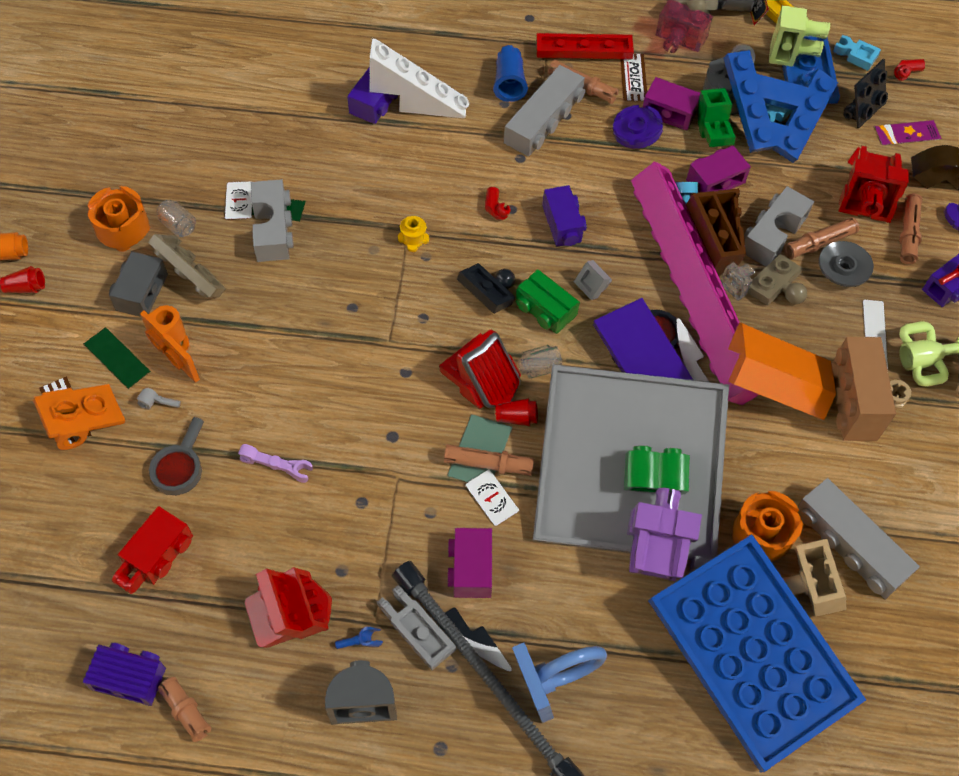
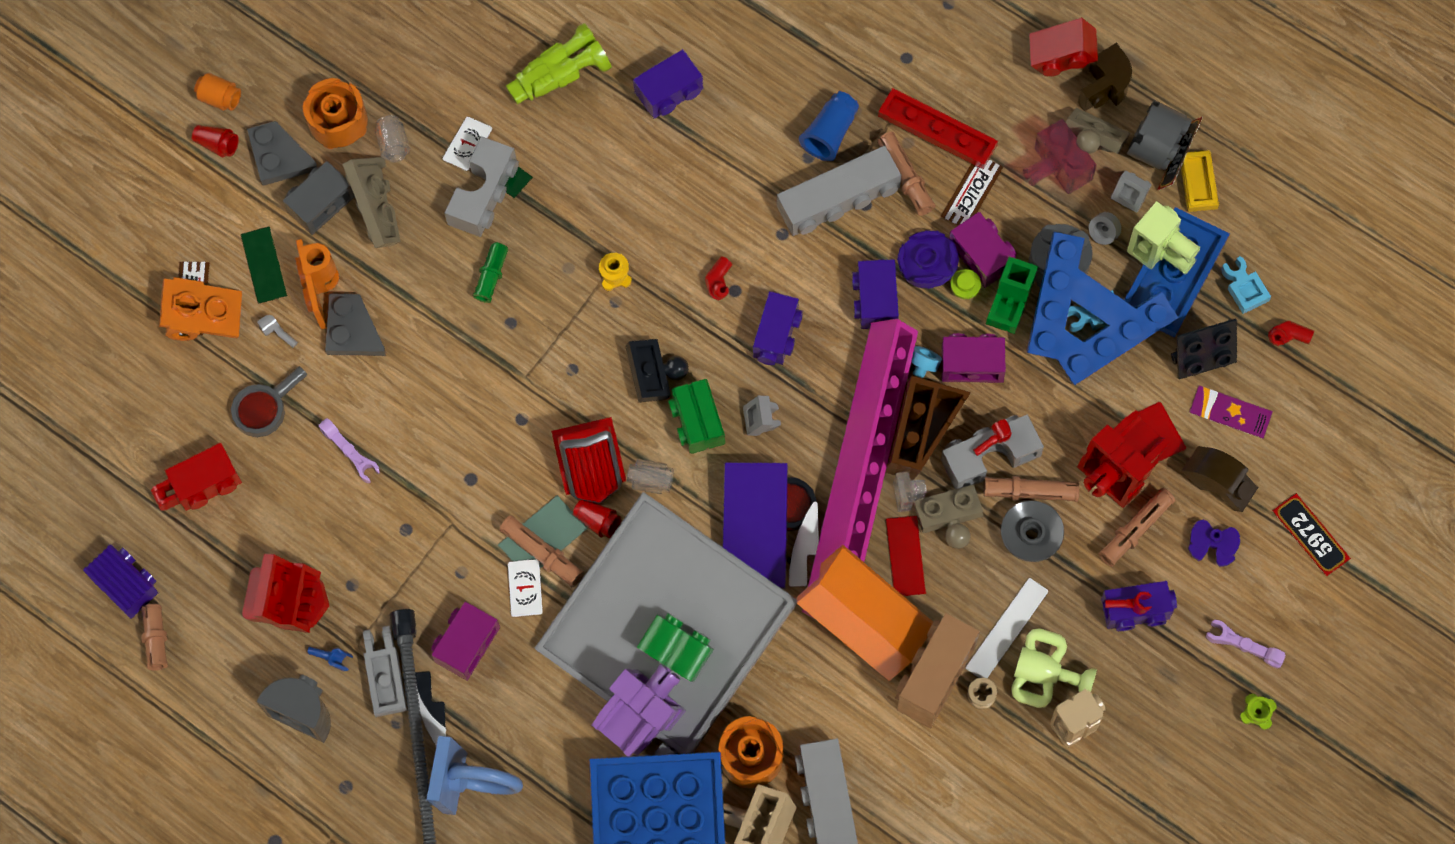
camera: 35 degrees right, 10 degrees up
white slope [370,39,469,118] -> none
none -> dark grey wing [247,121,317,186]
none -> dark grey wing [325,294,386,356]
none -> green axle [472,242,508,303]
none -> lime piece [505,23,612,105]
none -> dark purple brick [852,259,899,329]
none -> red sticker [886,516,926,596]
none -> lime plate [950,269,981,299]
none -> red hand [973,419,1012,456]
none -> light grey tile [1111,170,1152,213]

